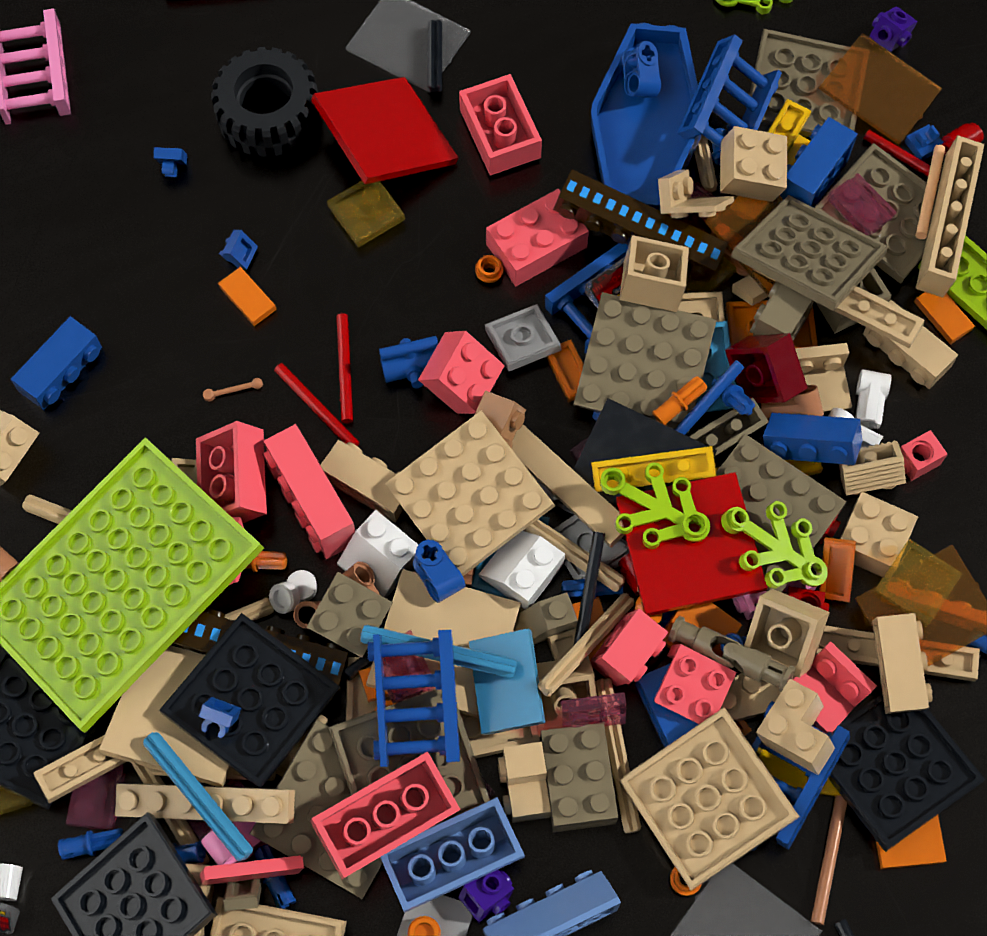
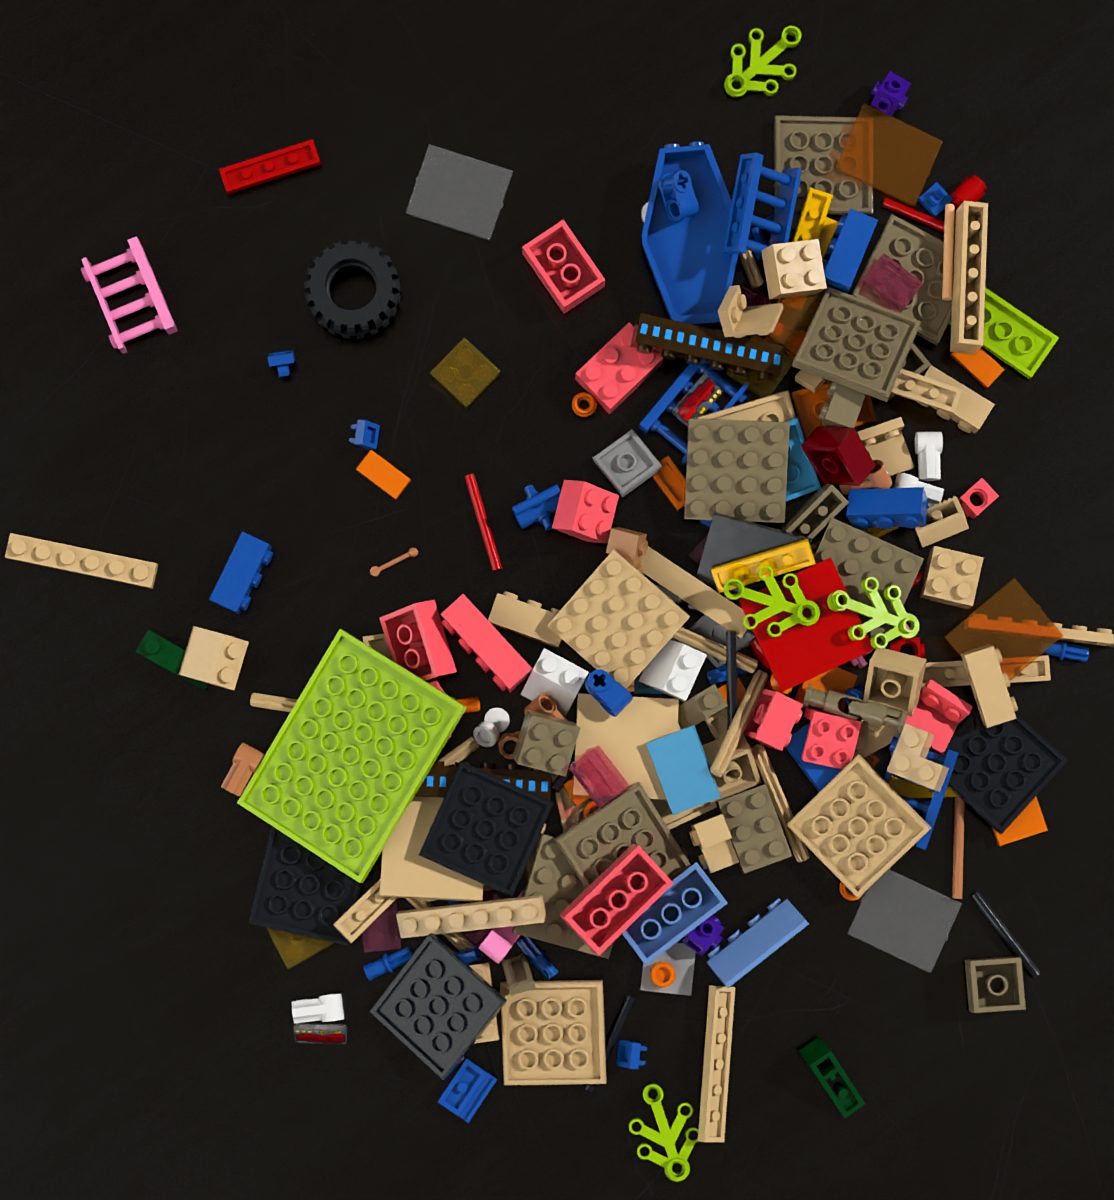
camera: 15 degrees left, 15 degrees up
dark azure axle [143,732,253,861] -> none
blue tile [199,697,241,738] -> none
coral tile [200,855,304,886] -> none
red bar [274,363,360,446] -> none
red tile [311,77,459,184] -> none
dark azure axle [360,625,517,678] -> none
blue fence [368,629,460,767] -> none
black axle [427,20,442,93] -> none
clear pink plate [561,692,626,728] -> none
tan brick [620,235,689,312] -> none
orange axle [652,376,707,425] -> none
blue bar [674,360,745,435] -> none
blue axle [711,375,755,416] -> none
orange tile [819,537,856,602] -> none
clear yellow plate [874,538,963,626] -> none

